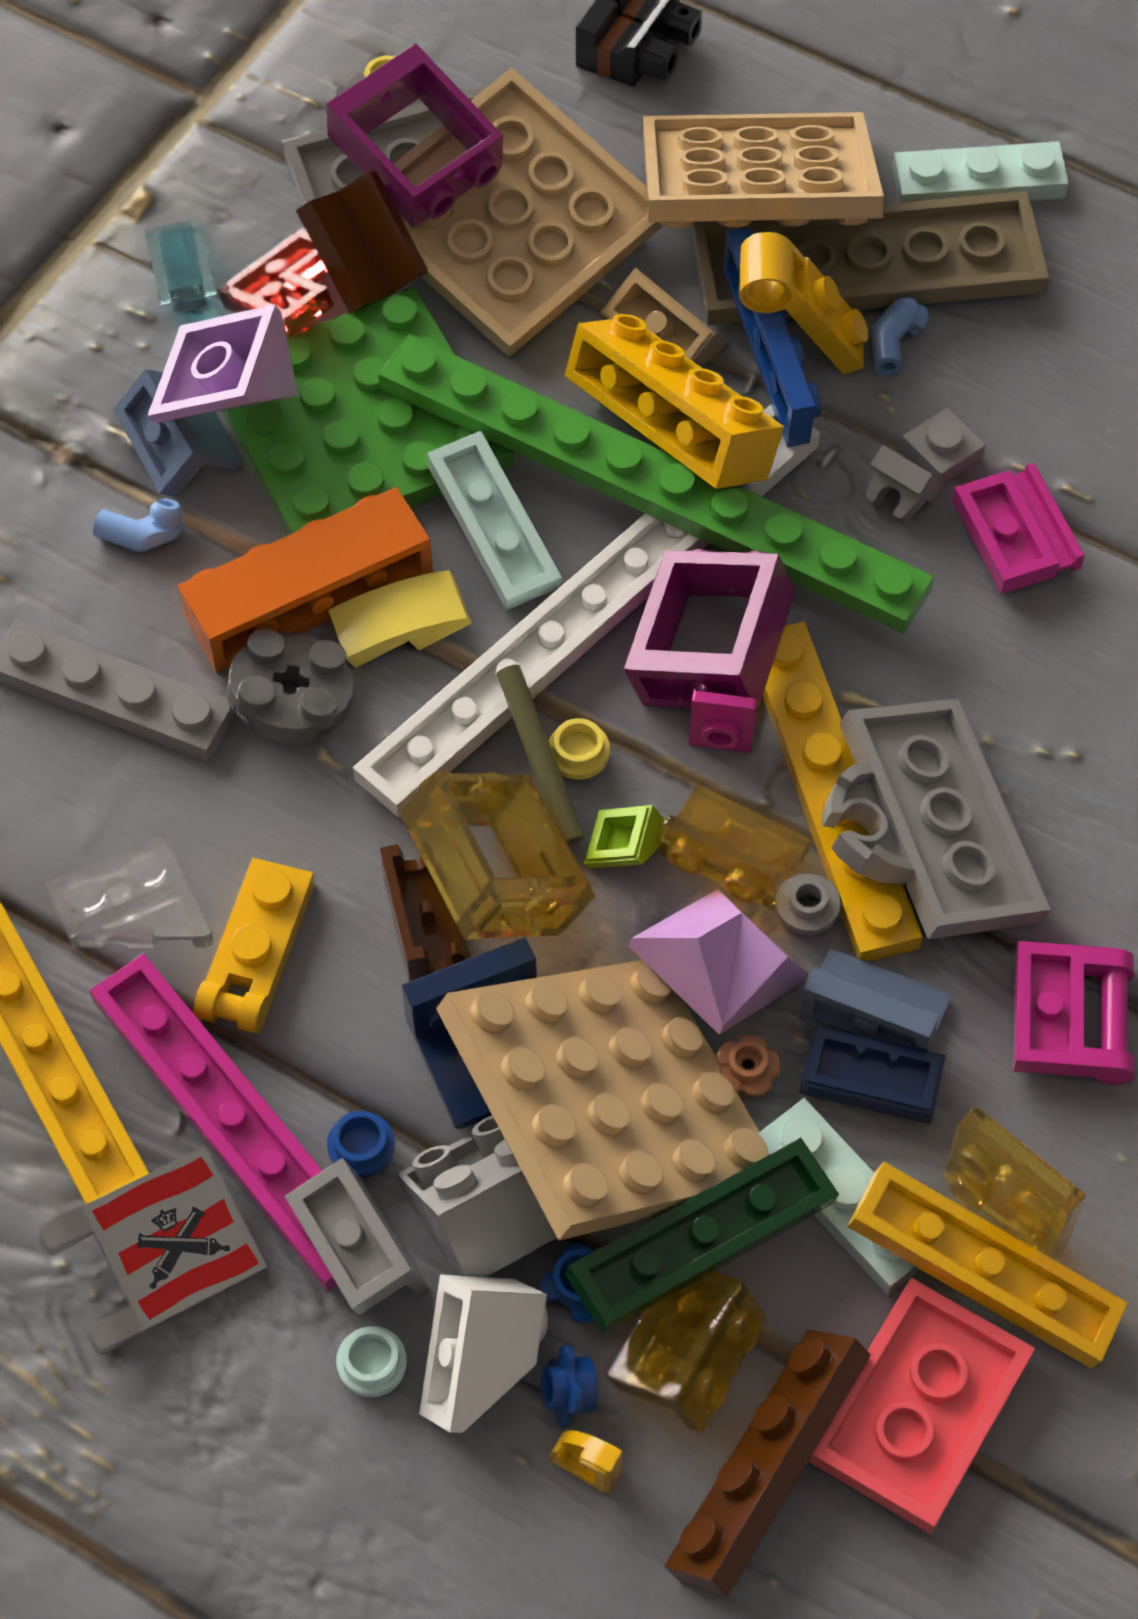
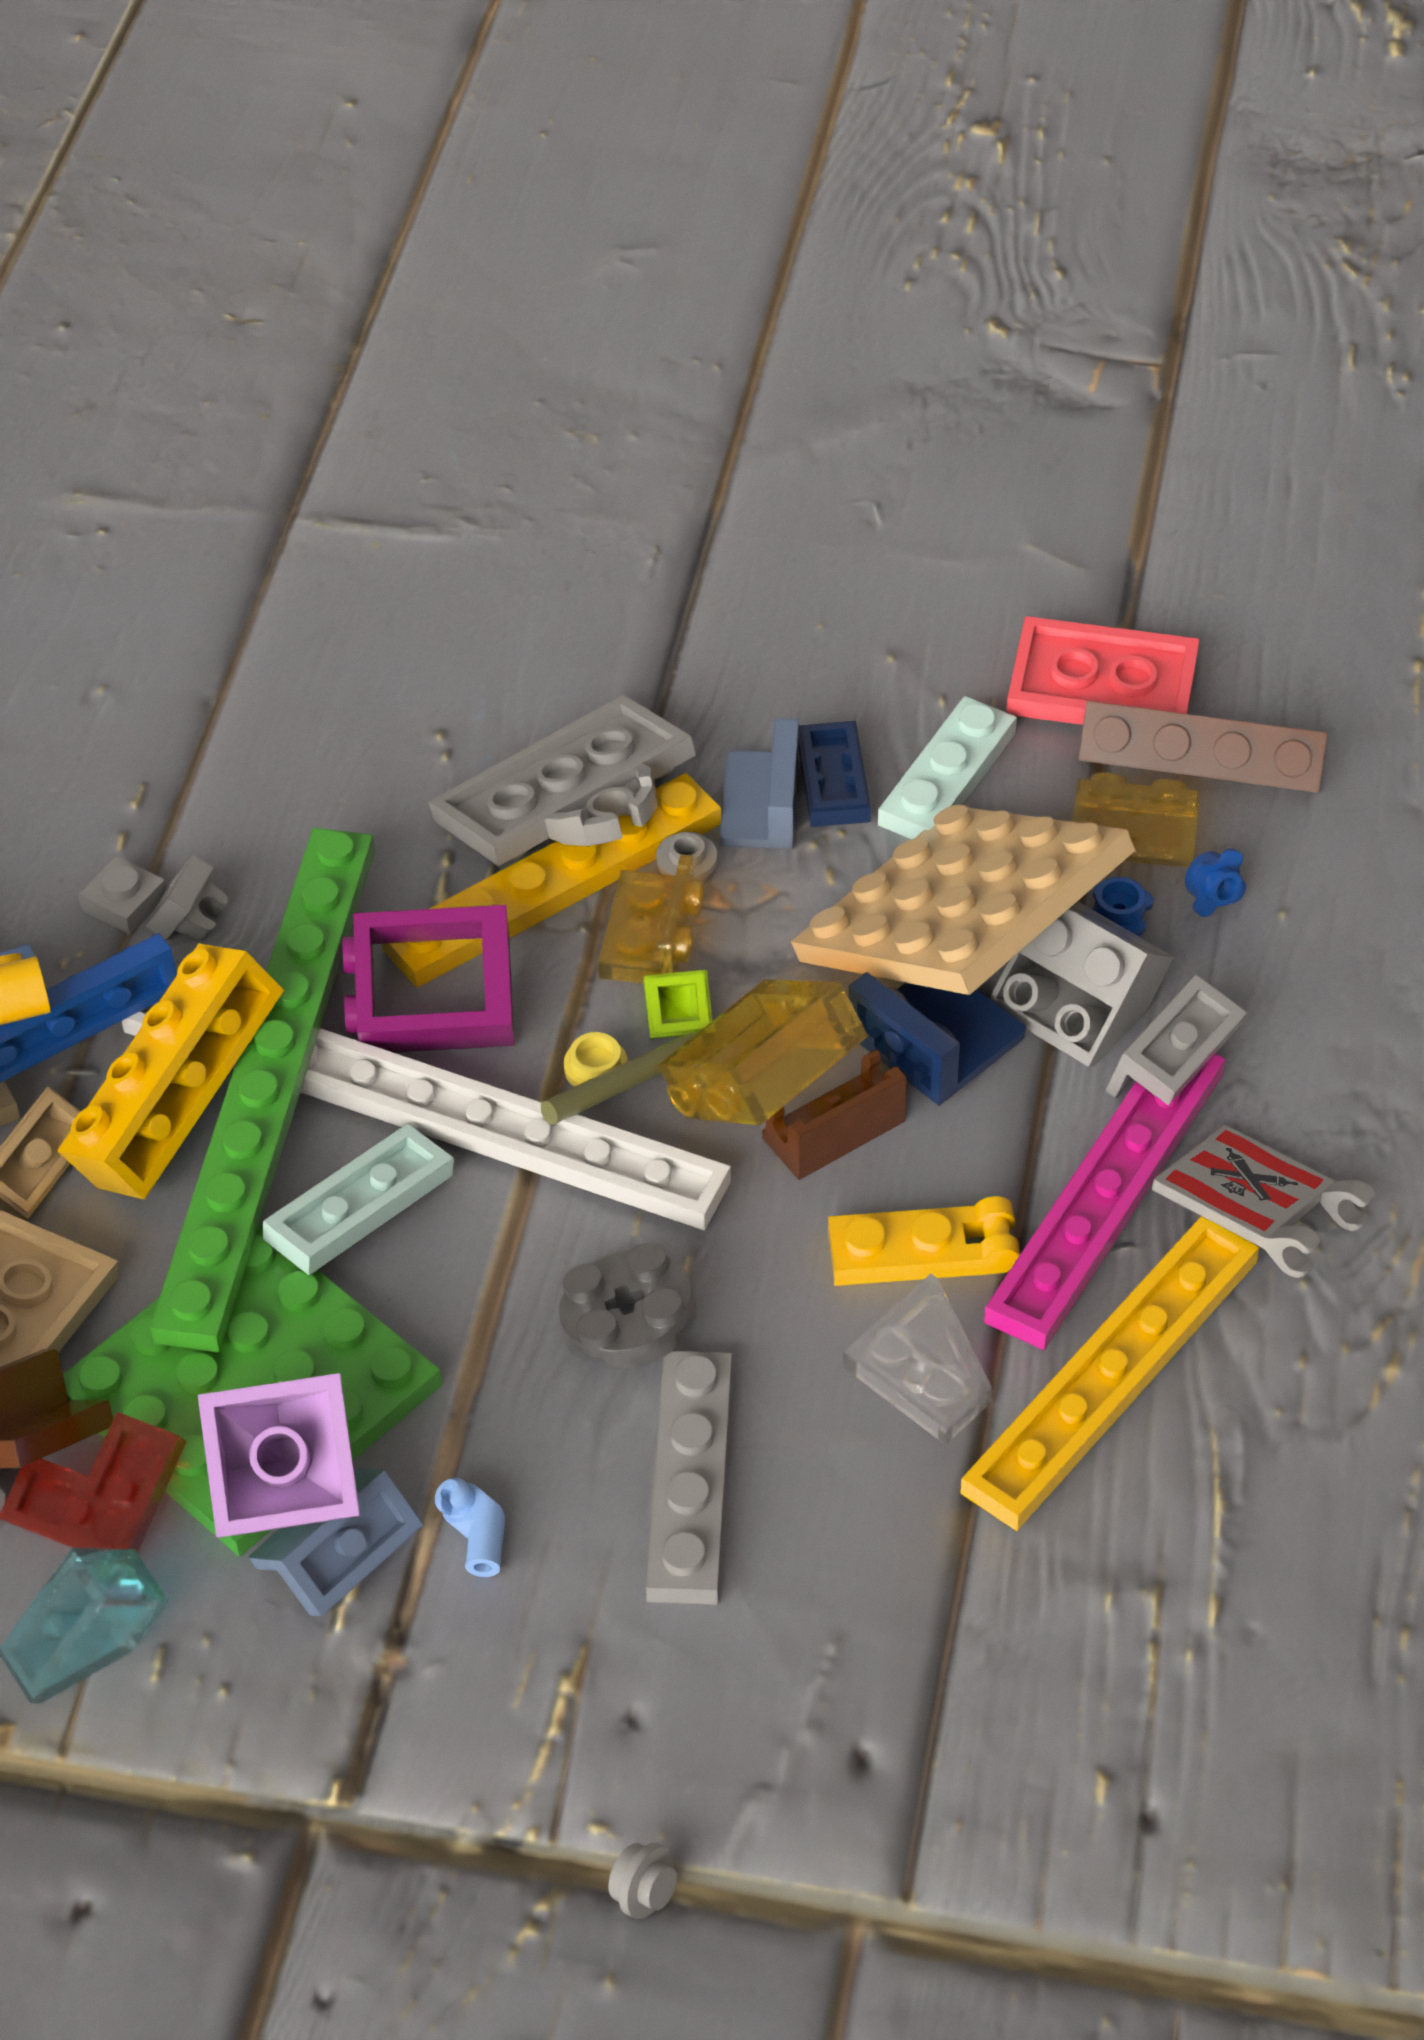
camera: 110 degrees left, 10 degrees down
orange brick [177,487,433,673] -> none
blue plate [327,1111,395,1178] -> none
light yellow slope [328,570,472,668] -> none
light aqua plate [336,1326,407,1397] -> none
white slope [419,1274,548,1433] -> none
yellow tile [548,1430,623,1493] -> none
dark green plate [565,1138,839,1334] -> none
lavender slope [628,889,808,1035] -> none
dark pink bracket [689,691,757,753] -> none
nougat plate [716,1035,781,1099] -> none
yellow plate [847,1161,1128,1369] -> none
clear yellow plate [943,1105,1086,1260] -> none
dark pink plate [952,463,1085,594] -> none
dark pink plate [1013,941,1135,1085] -> none

